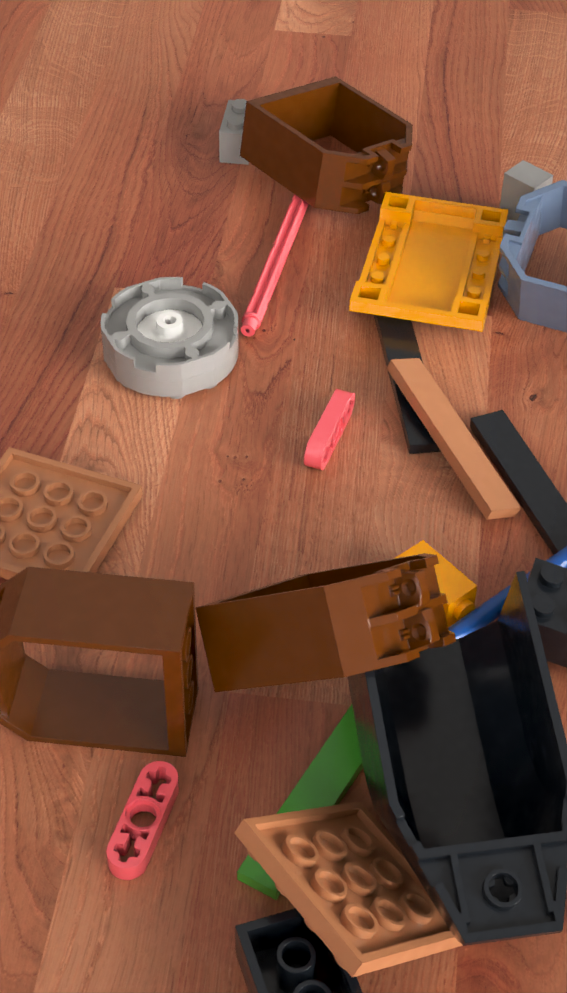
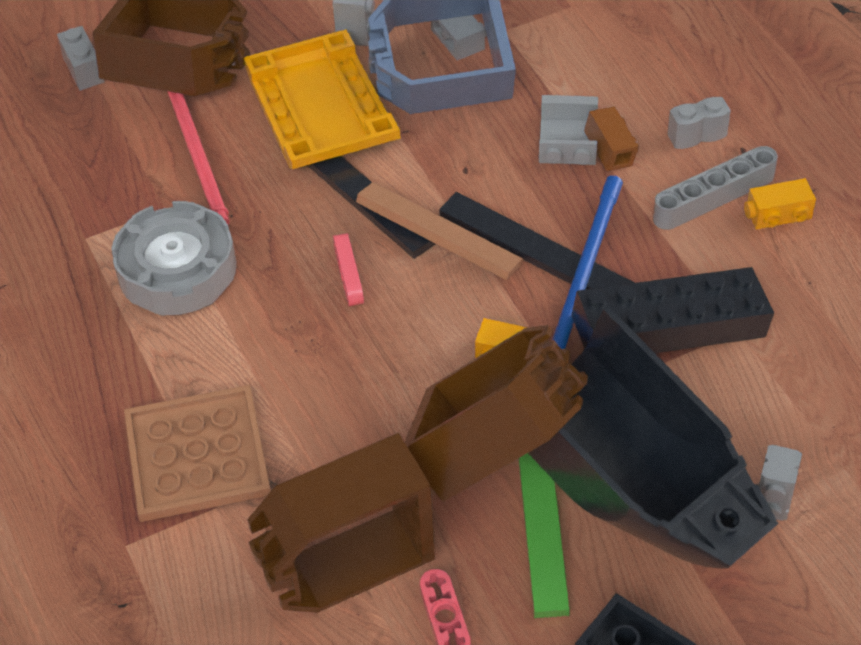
camera: 30 degrees left, 5 degrees up
nougat plate [234,801,463,978] -> none

